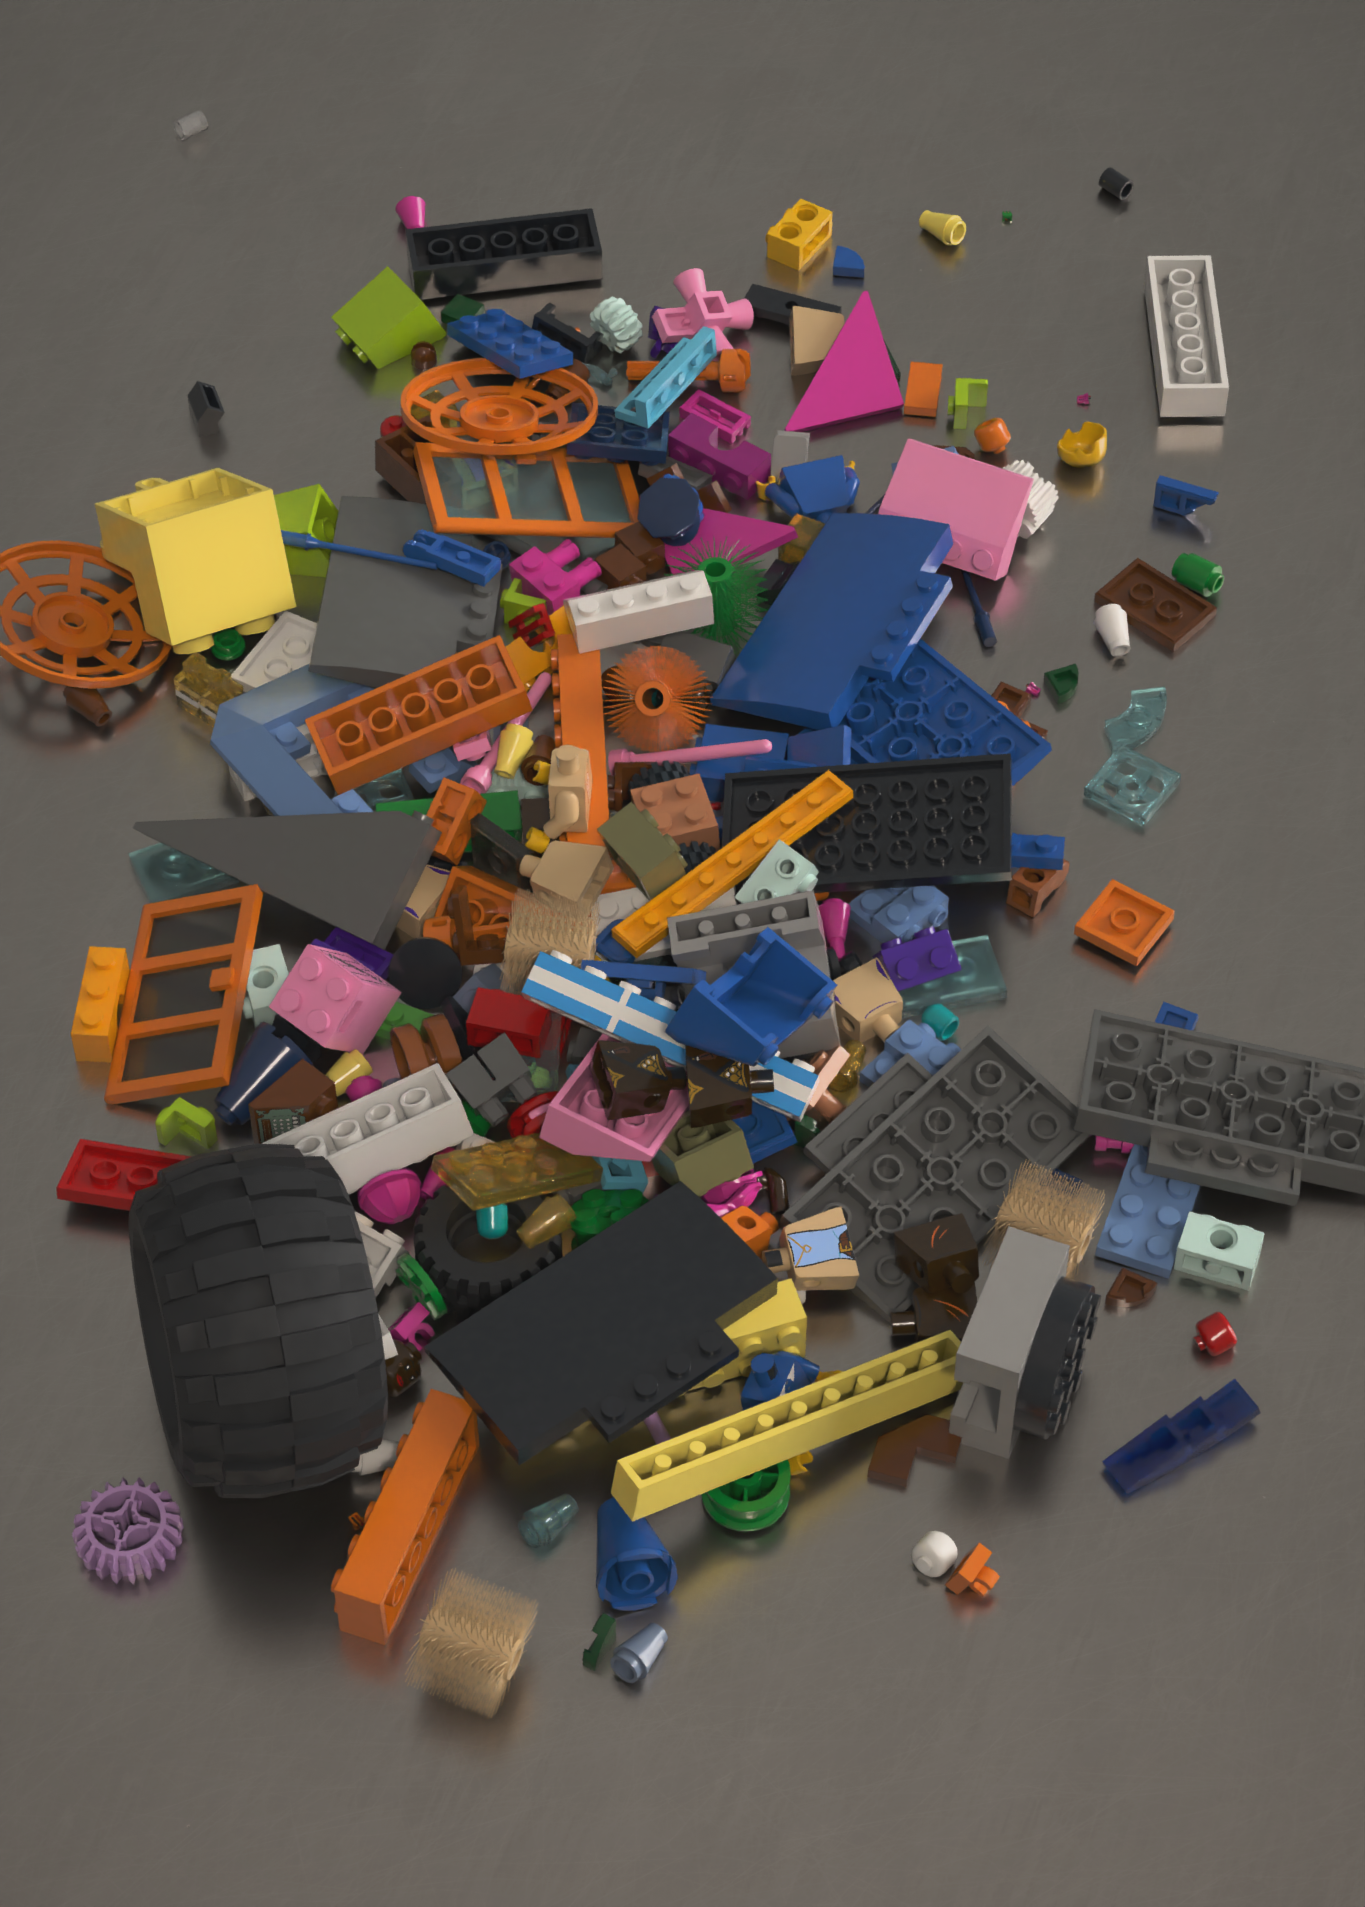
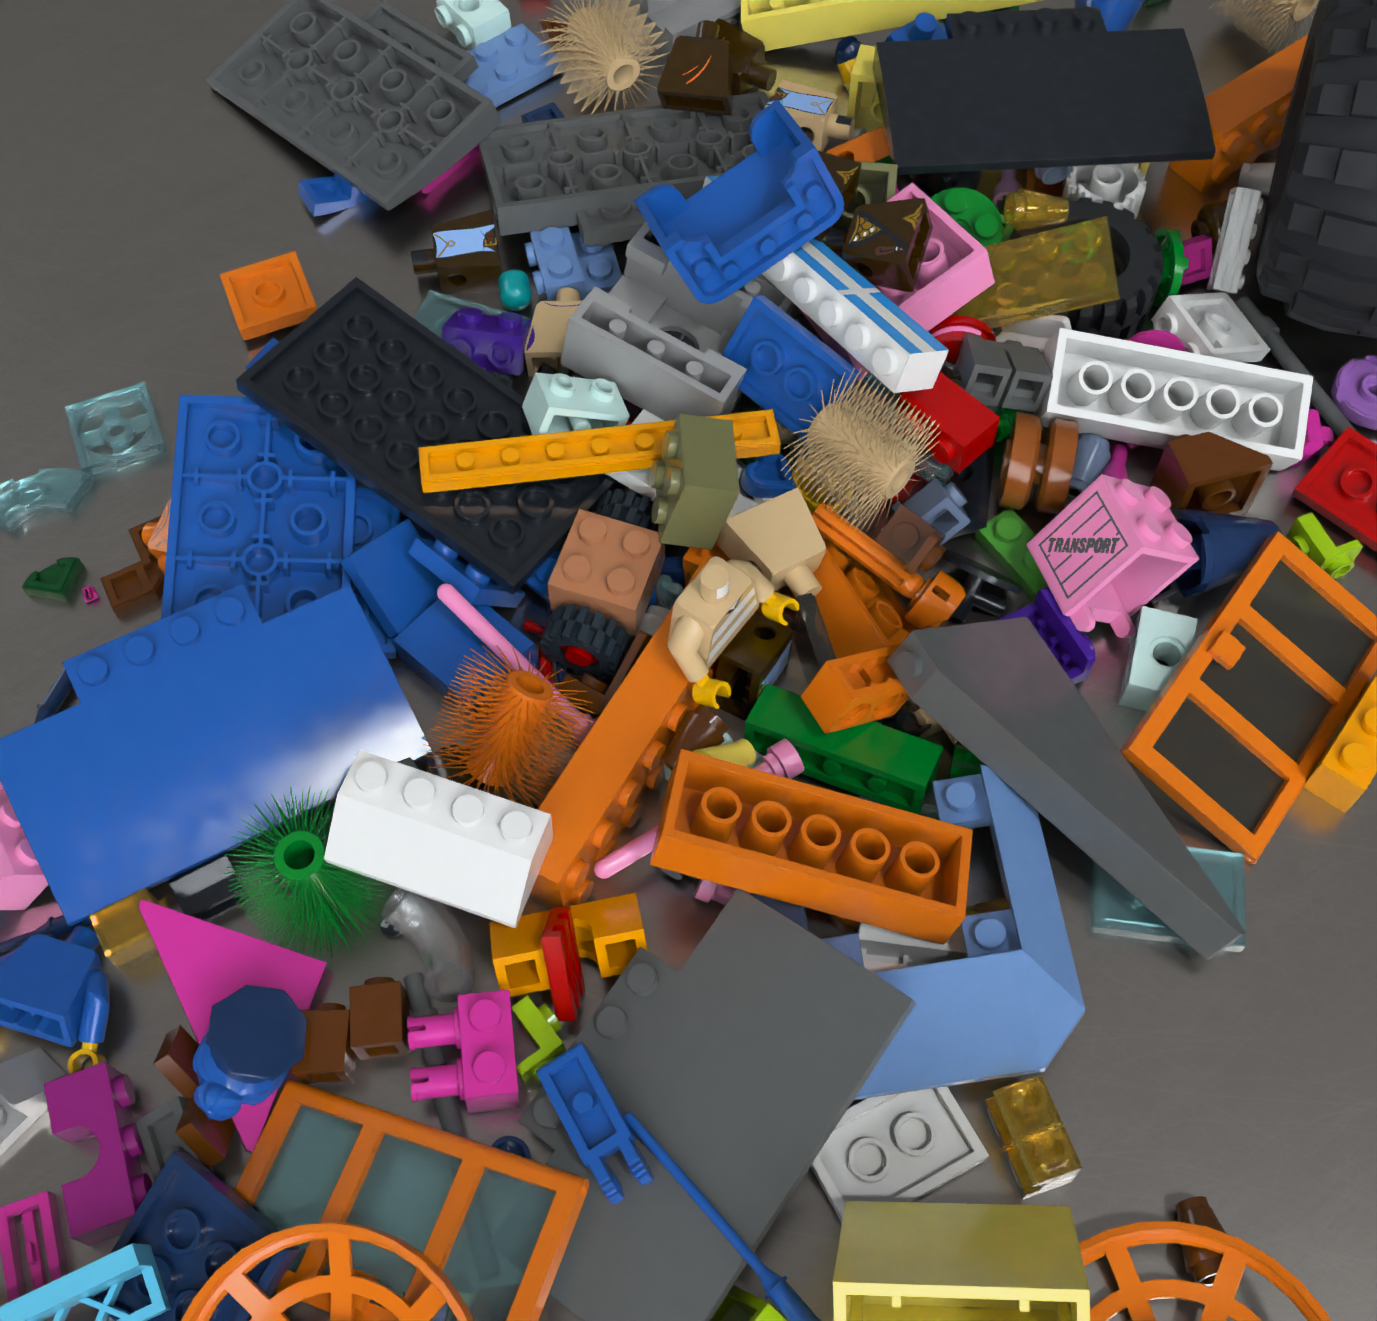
camera: 145 degrees left, 10 degrees up
none -> dark brown torso [411,210,502,293]

